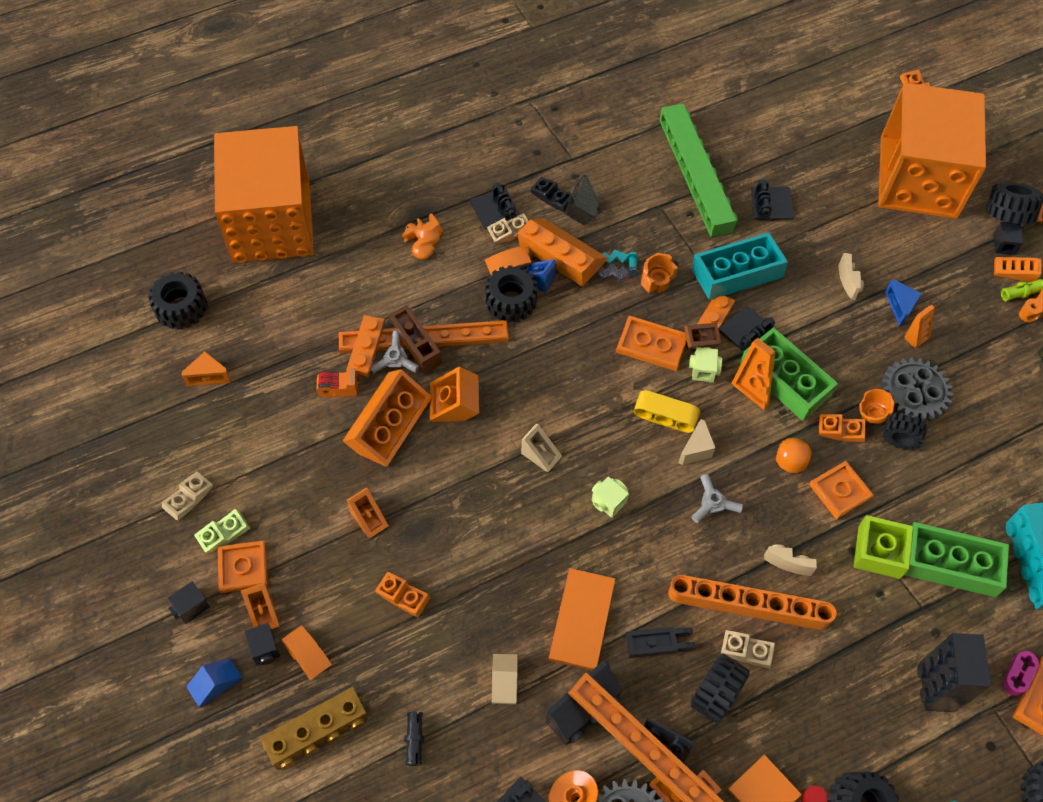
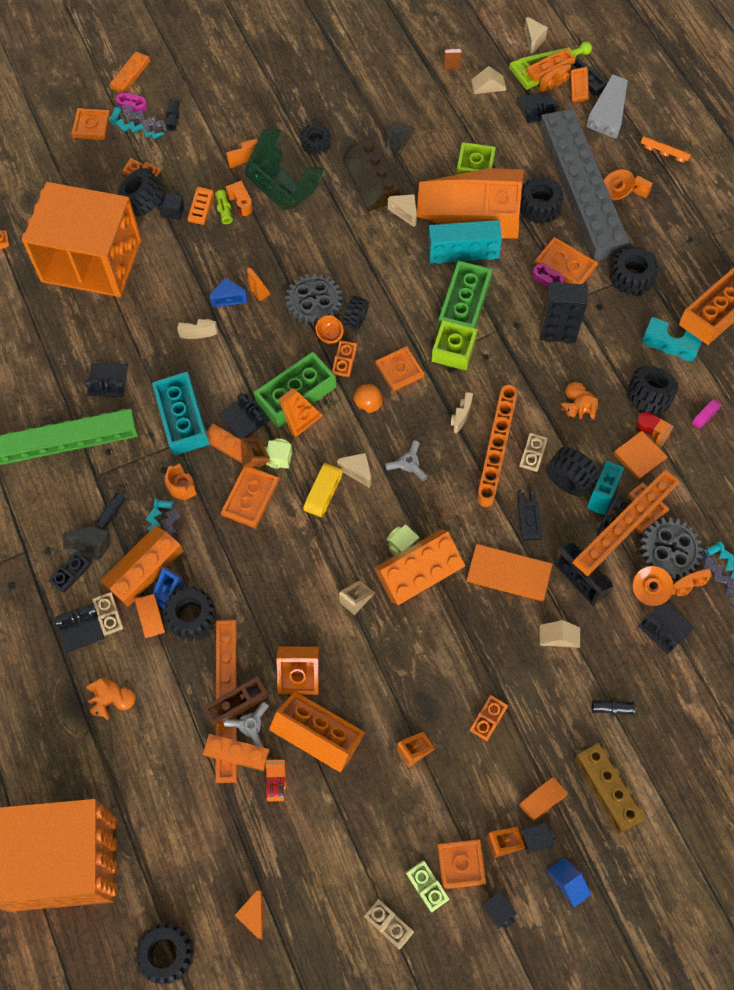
camera: 85 degrees left, 5 degrees up
none -> black pin [94,492,126,531]
none -> orange brick [374,529,465,605]
none -> orange animal [561,382,598,419]
none -> teal slope [587,461,624,515]

